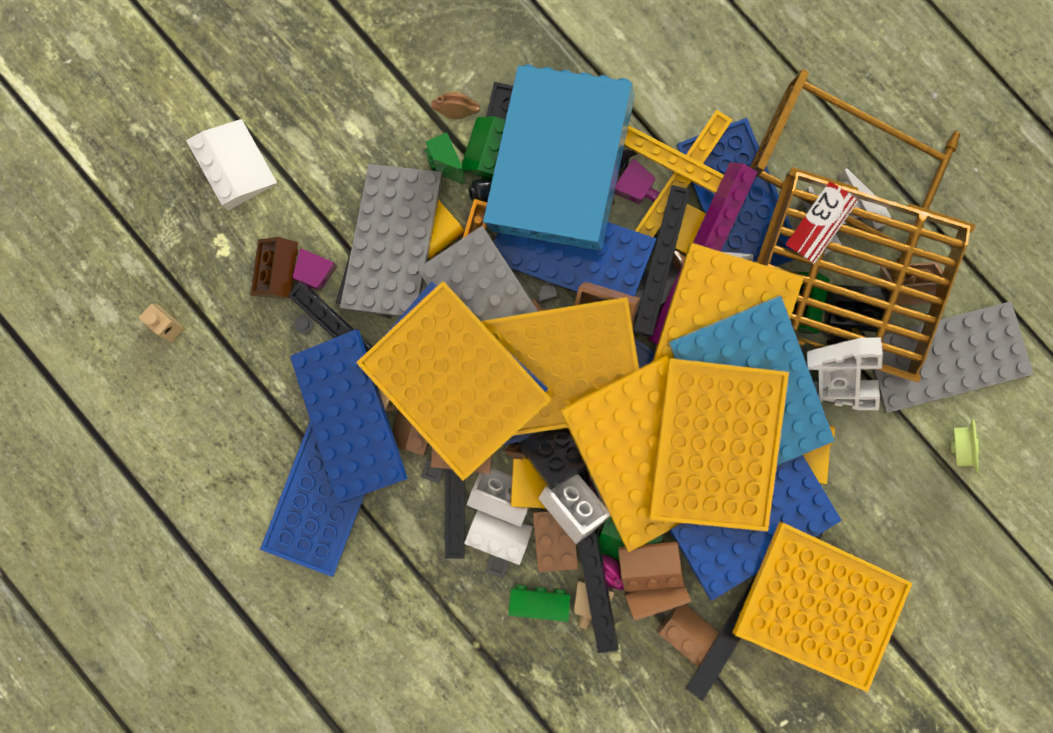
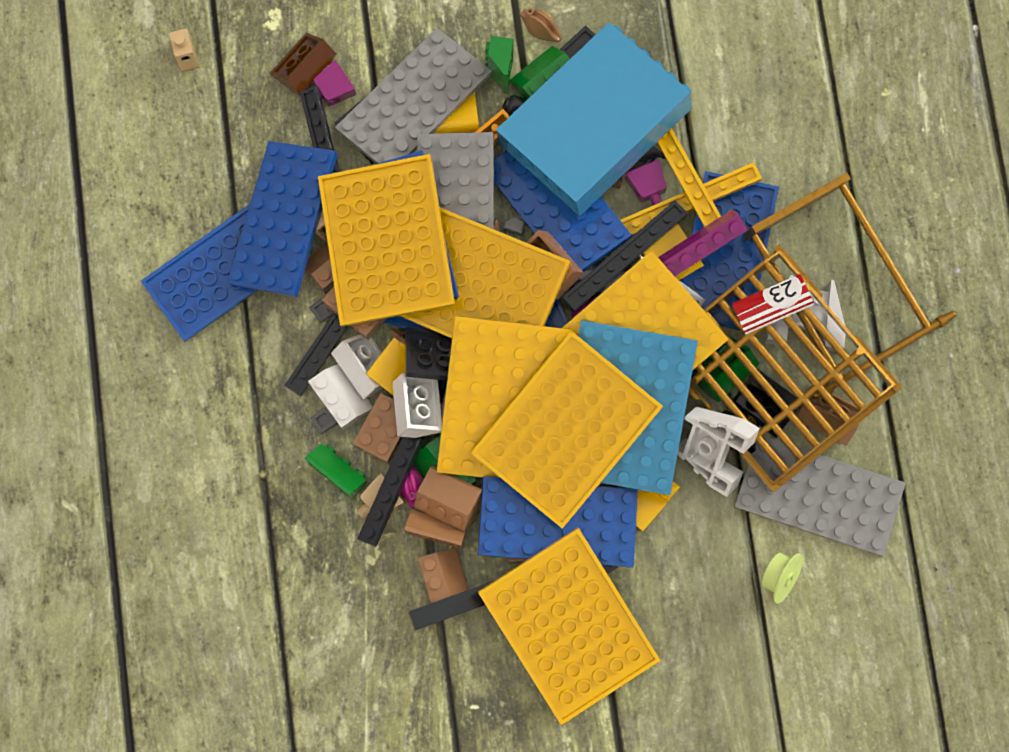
camera: 35 degrees right, 5 degrees down
dark grey plate [294,315,314,334] -> none

